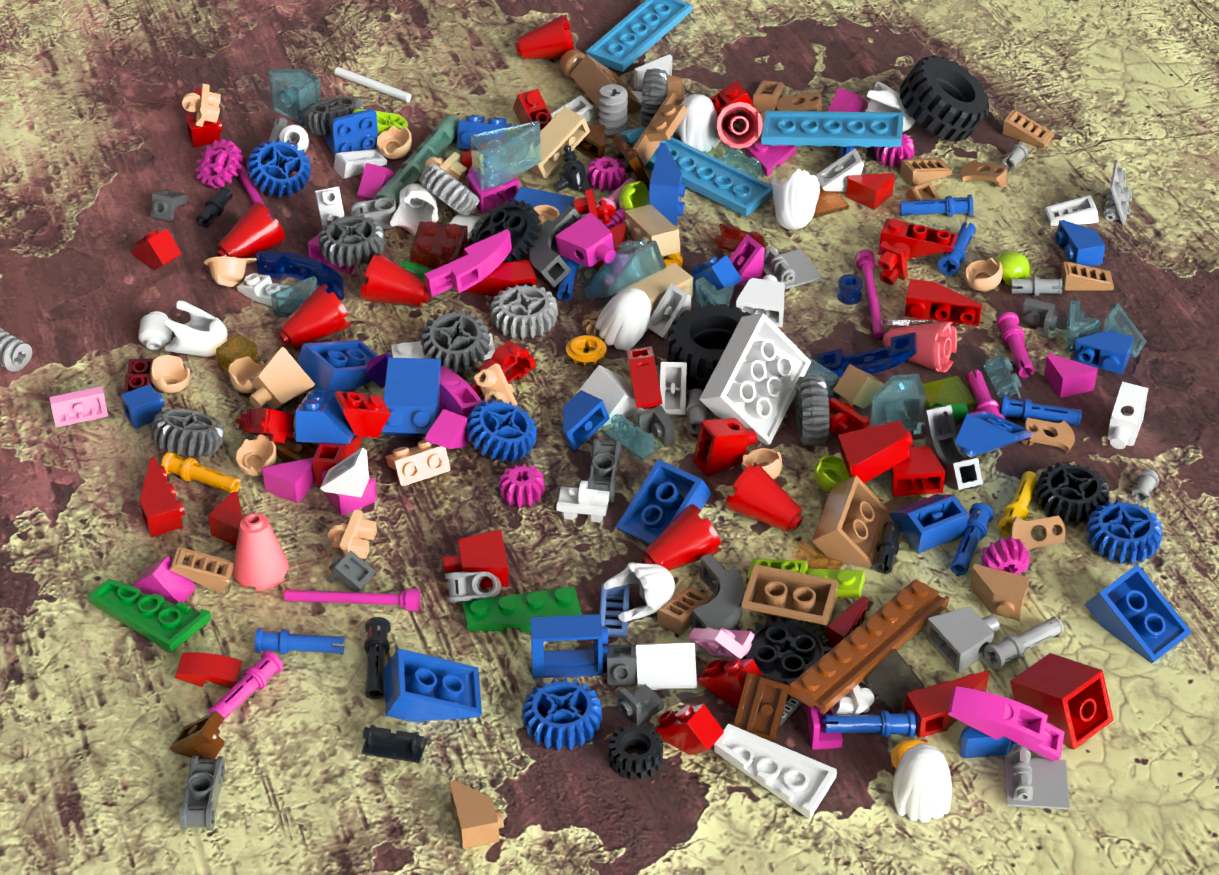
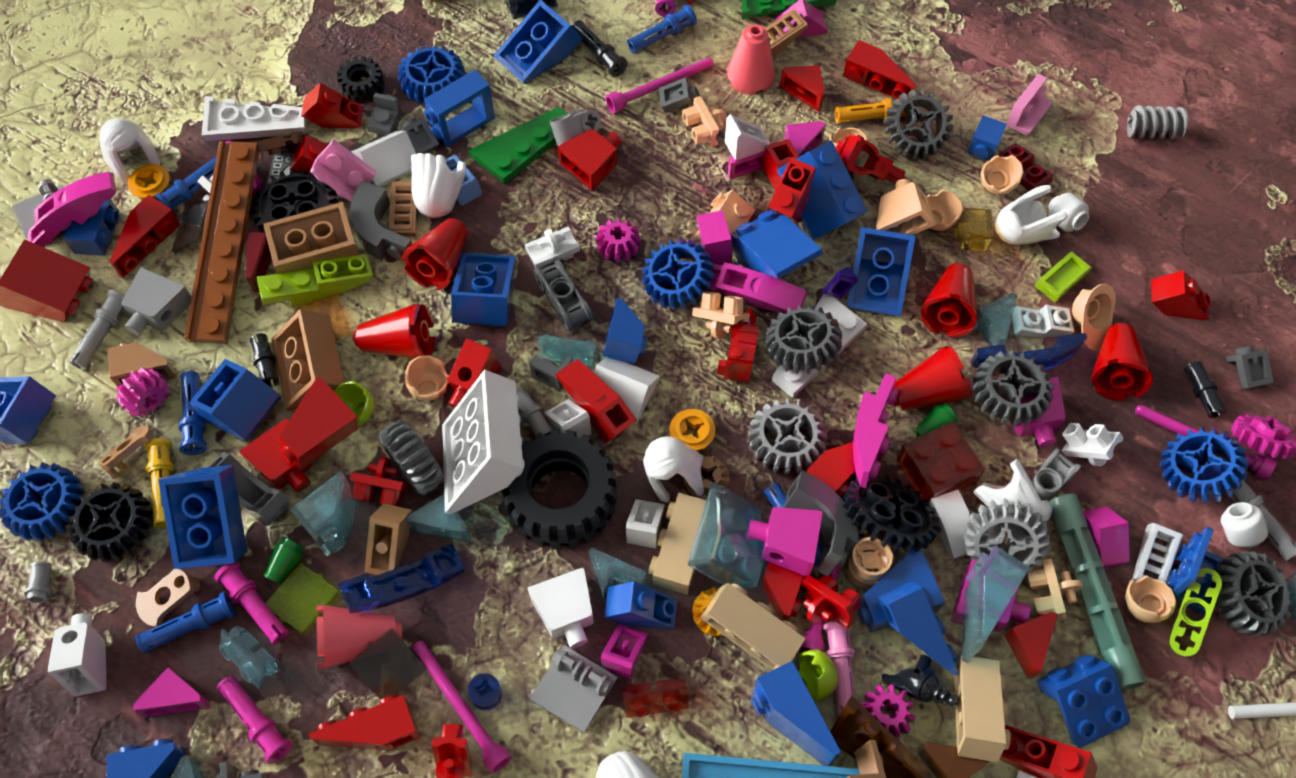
camera: 145 degrees right, 20 degrees up
none -> blue slope [878,581,959,676]
none -> lime tile [1035,251,1092,303]

